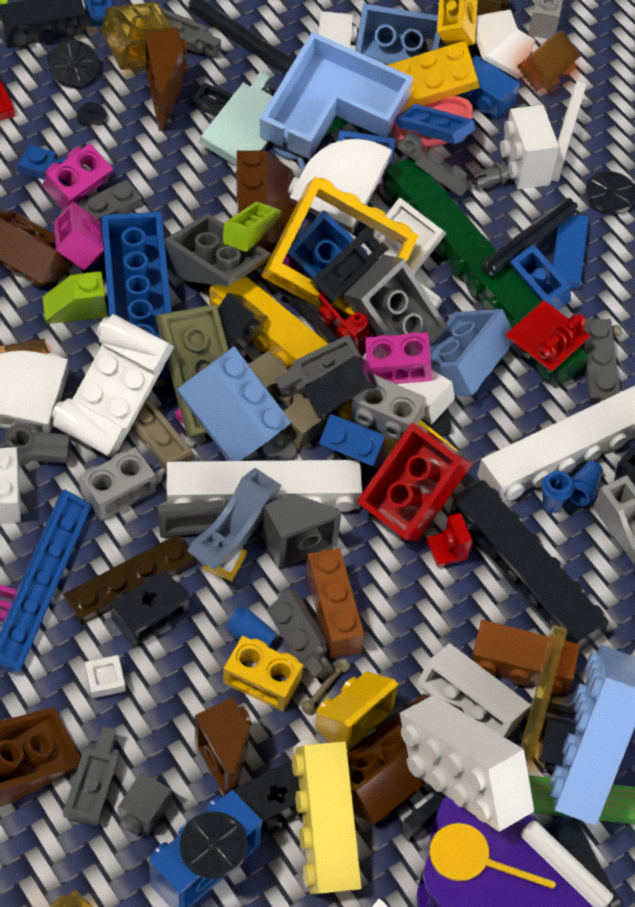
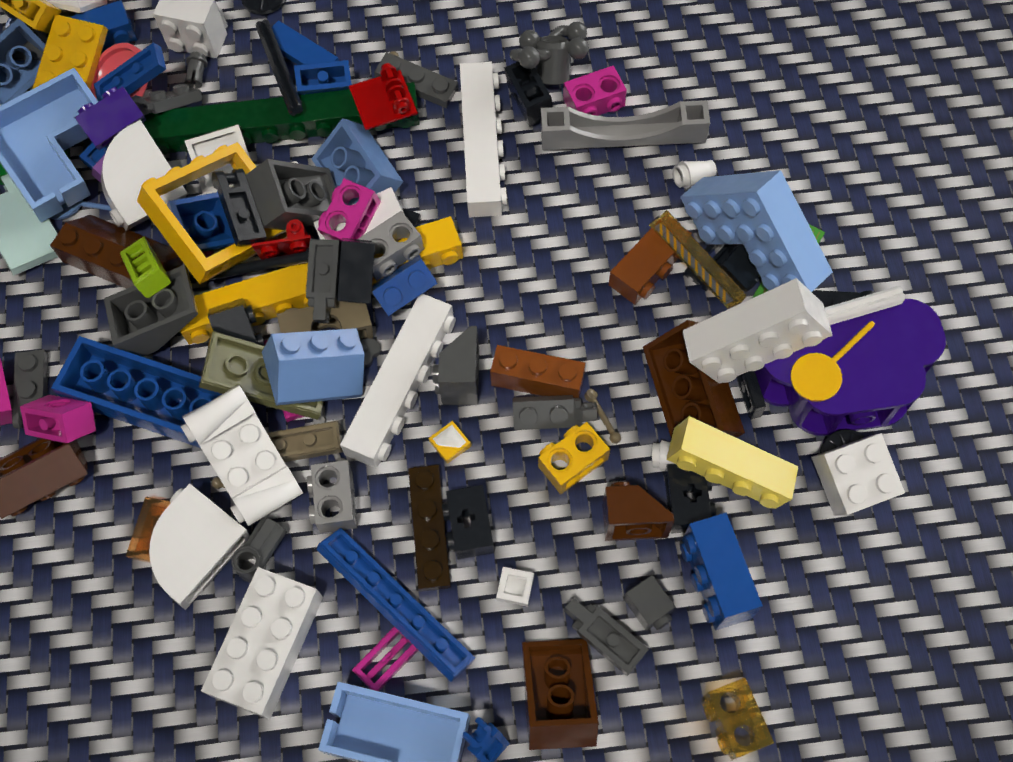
camera: 55 degrees left, 10 degrees up
lime slope [42,272,106,325] -> none
dark grey tile [158,500,224,537] -> none
black wheel [180,812,247,879] -> none
sand blue arch [187,468,282,570] -> none
blue cone [225,606,277,647] -> none
yellow slope [315,671,399,752] -> none
red brick [357,423,473,542] -> none
white brick [417,643,531,738] -> none
red bracket [427,513,472,567] -> none
black brick [450,479,609,652] -> none
blue cone [542,471,574,513] -> none
blue cone [568,461,603,506] -> none
none -> dark purple brick [74,87,146,150]

